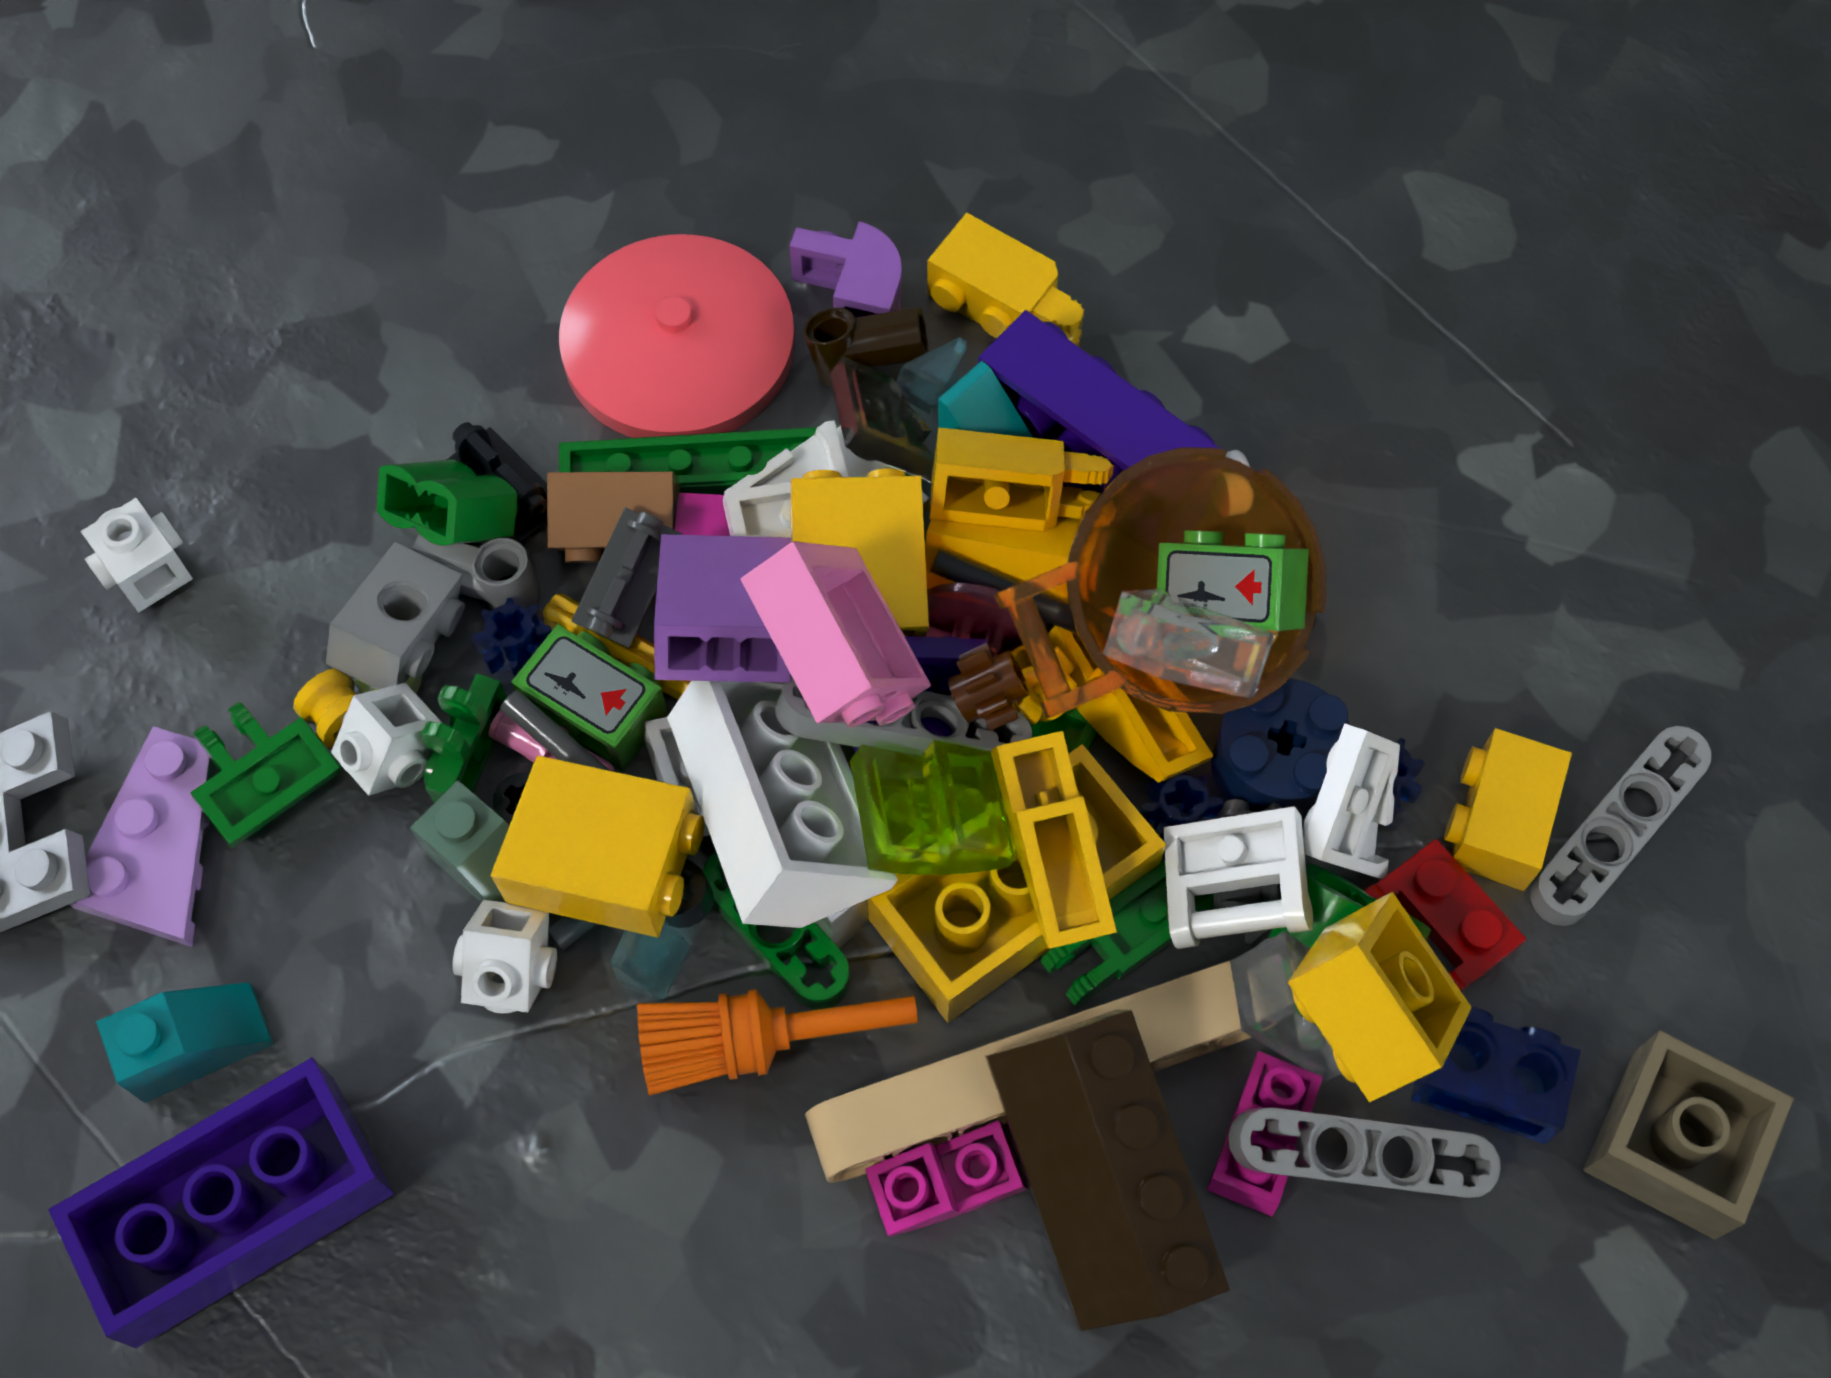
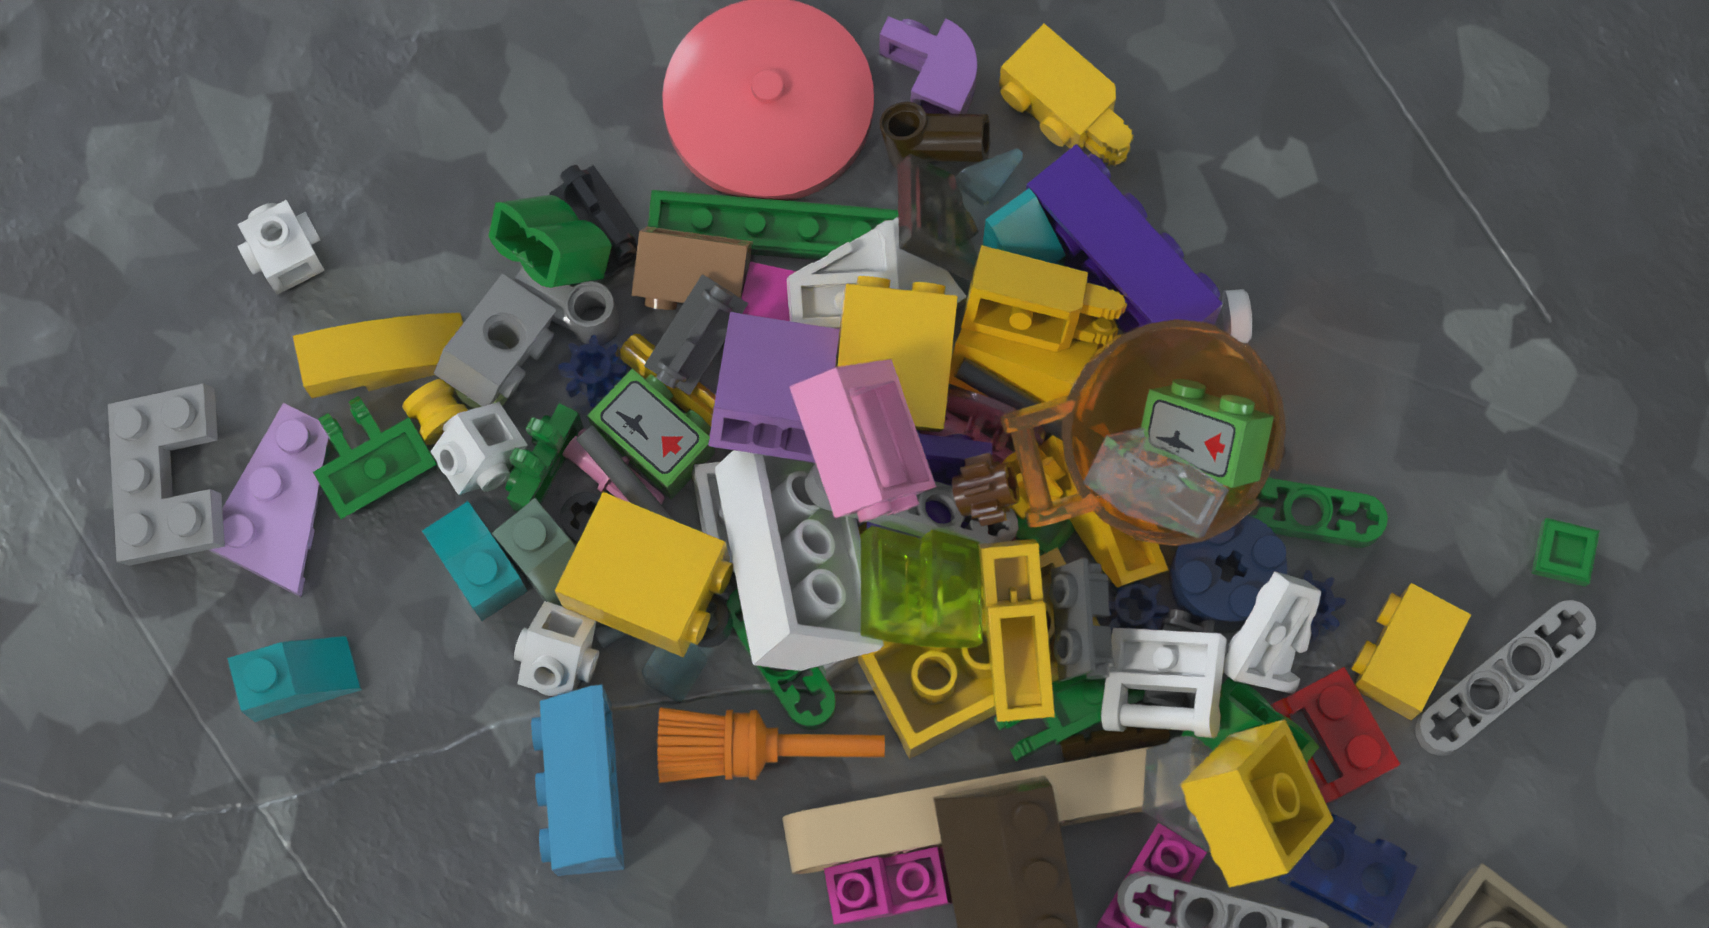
camera: 10 degrees right, 10 degrees up
dark purple brick [48,1057,395,1349] -> none
none -> yellow slope [293,312,463,399]
none -> teal slope [422,501,528,621]
none -> dark azure slope [531,685,625,876]
none -> dark grey hinge [1050,558,1114,681]
none -> dark brown axle [1060,726,1170,763]
none -> green beam [1226,476,1388,548]
none -> green tile [1531,518,1600,587]

